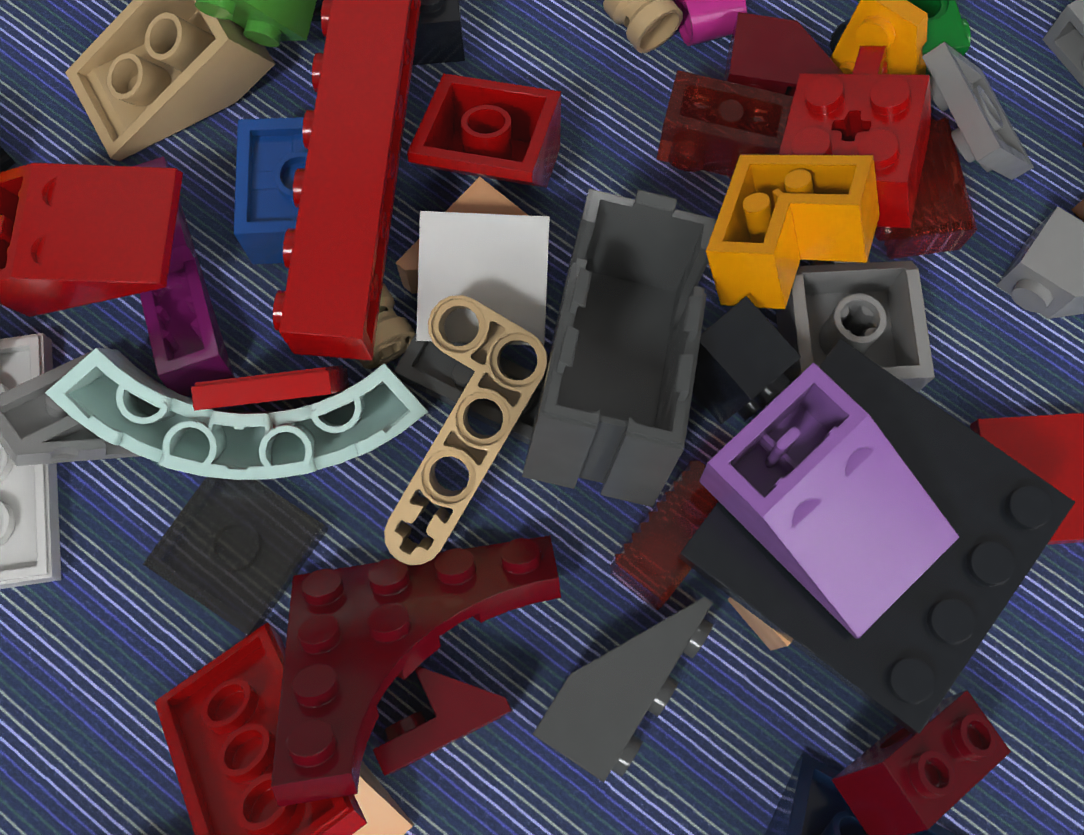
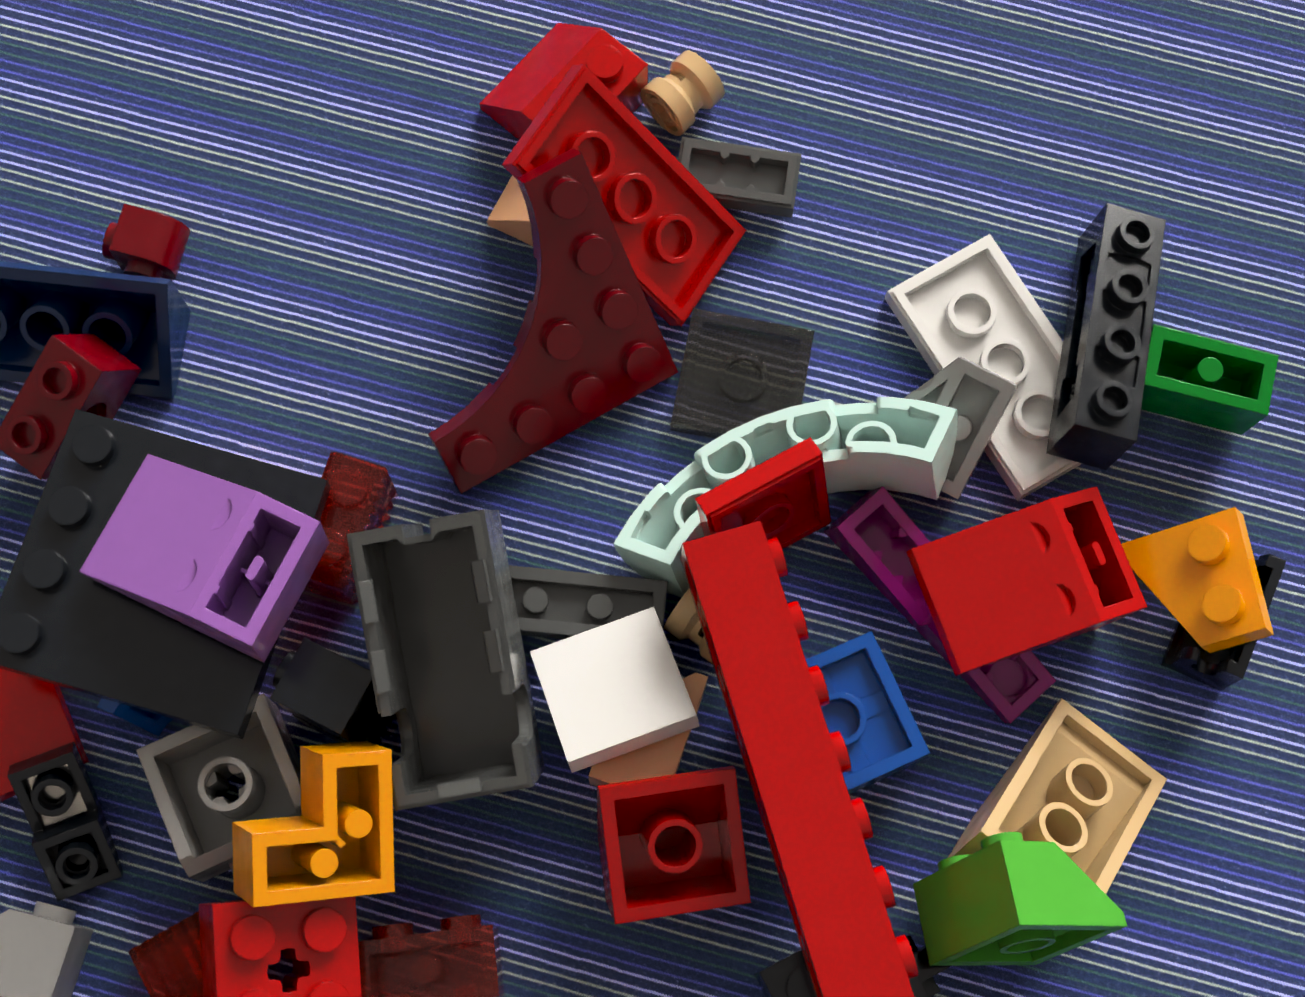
camera: 155 degrees right, 0 degrees up
dark red slope [373,666,513,776] -> none
tan beam [384,295,548,565] -> none
dark grey slope [533,597,713,783] -> none
none -> black slope [7,742,123,901]
none -> dark grey plate [678,136,802,218]

